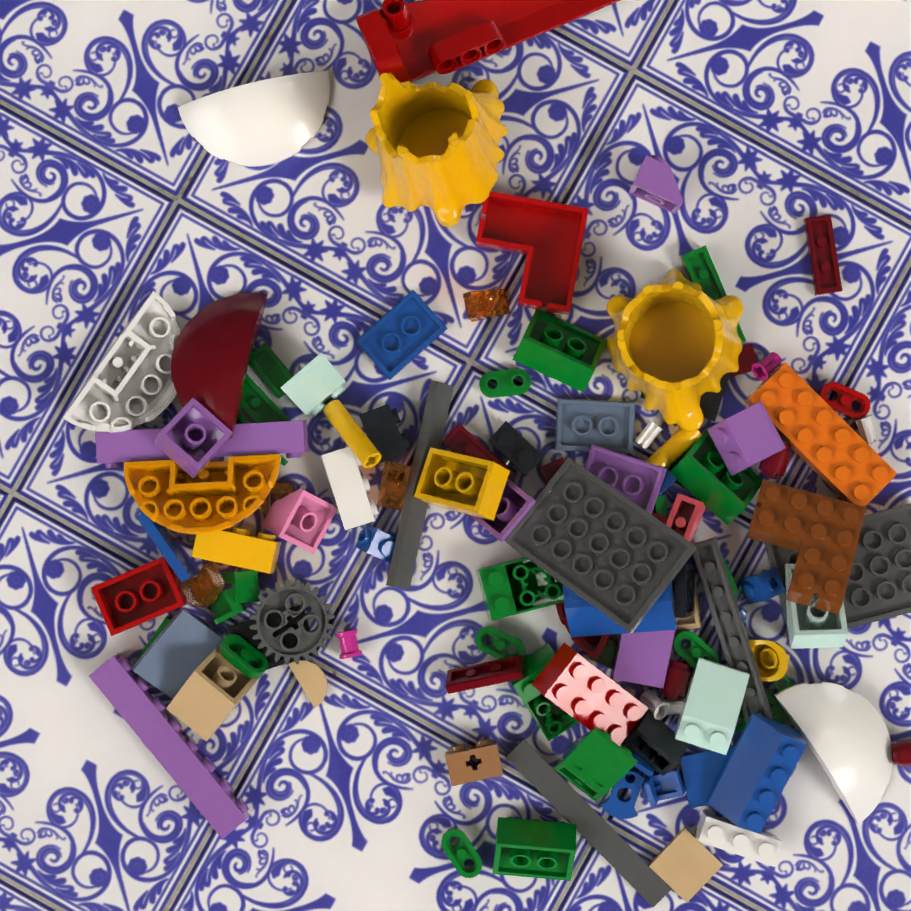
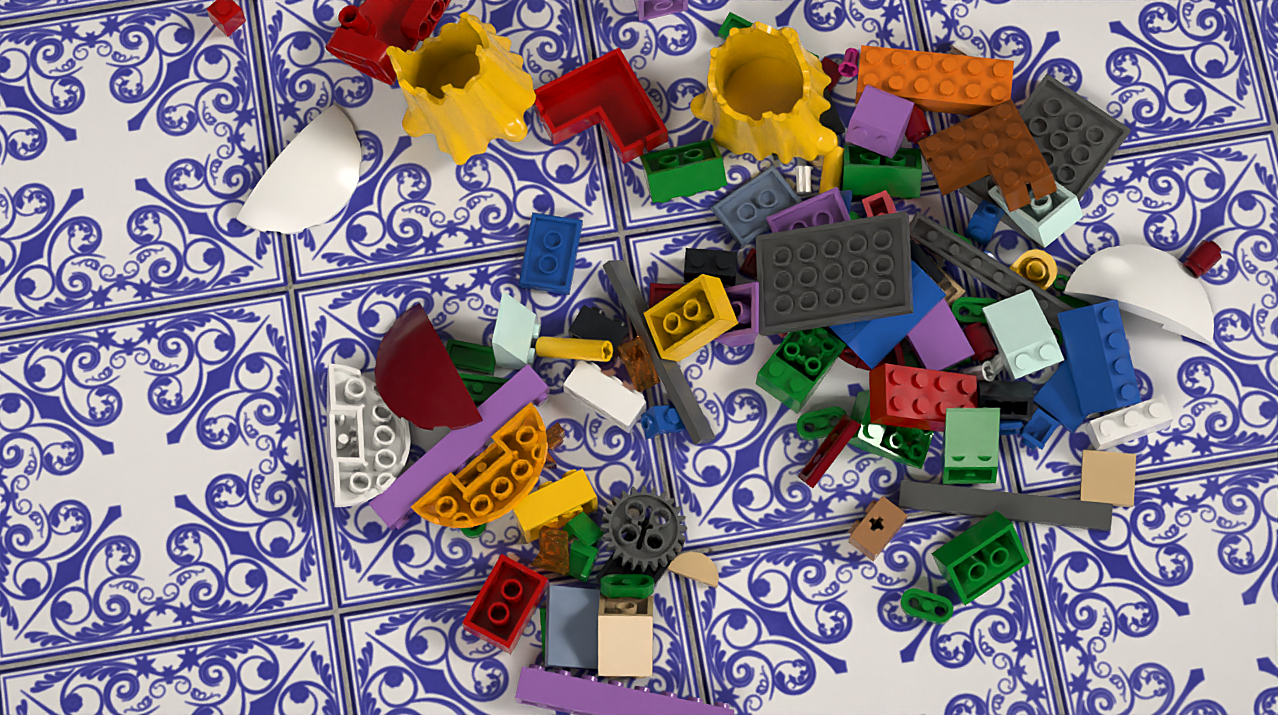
camera: 35 degrees left, 15 degrees down
blue tile [137,512,198,582] -> none
medium lavender slope [154,398,233,479] -> none
bright pink slope [261,488,338,554] -> none
dark pink bush [335,629,363,659] -> none
clear orange slope [463,289,510,322] -> none
green plate [479,369,531,398] -> none
blue piece [600,766,644,819] -> none
red plate [818,382,870,419] -> none

